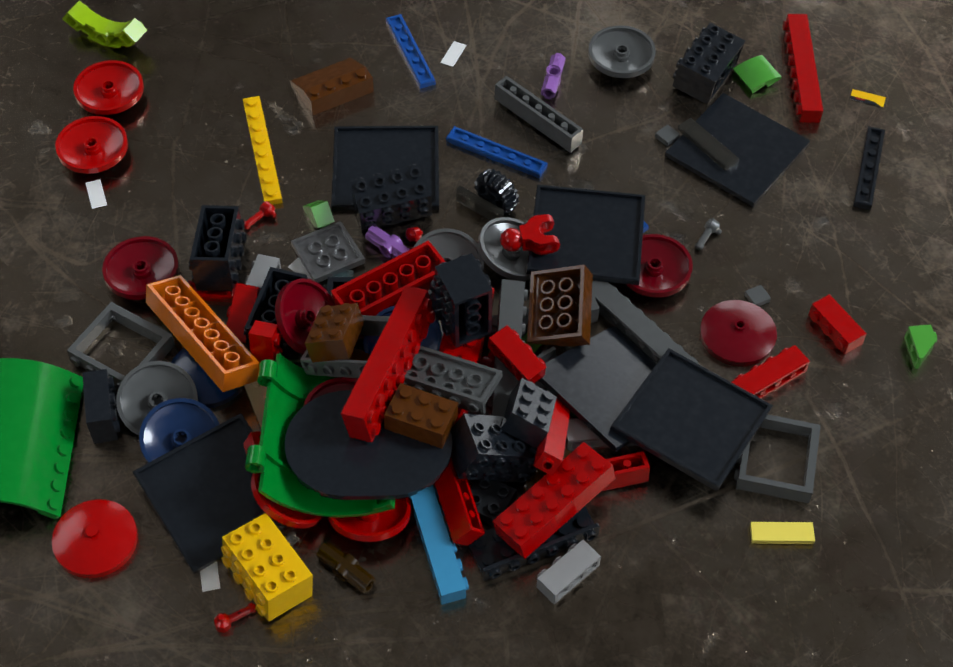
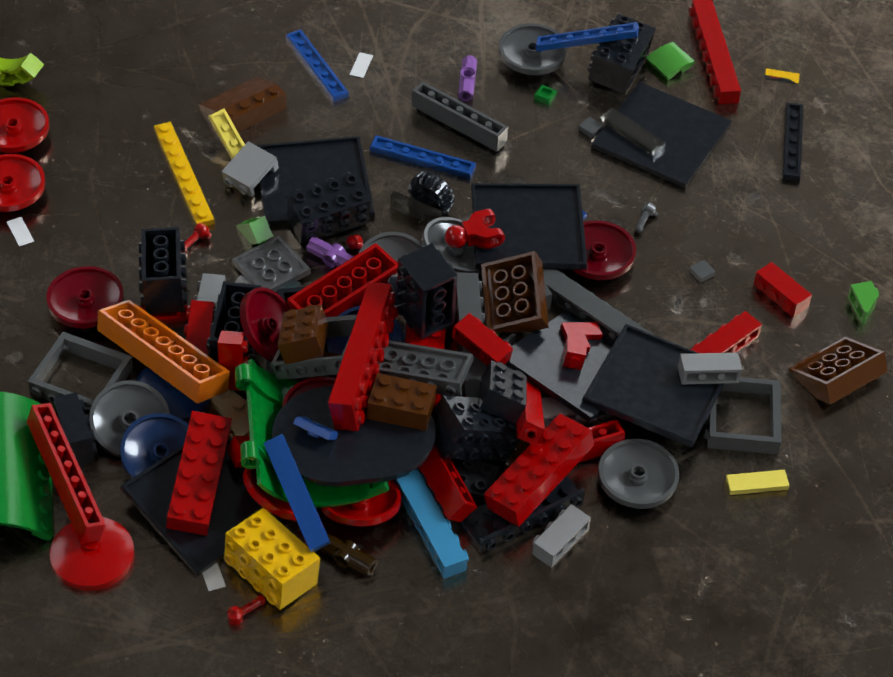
camera: 10 degrees left, 5 degrees down
dark red dish [700,300,777,367] -> none
none -> red brick [27,403,106,544]
none -> red brick [166,411,232,536]
none -> light yellow tile [208,108,245,159]
none -> light grey panel [222,141,279,197]
none -> blue tile [263,434,331,552]
none -> blue plate [293,416,338,440]
none -> green tile [534,85,557,105]
none -> blue tile [536,22,639,52]
none -> tile [560,322,603,352]
none -> red brick [563,337,586,370]
none -> dark grey dish [598,439,679,509]
none -> light grey brick [678,353,742,384]
none -> reddish brown slope [788,336,888,404]

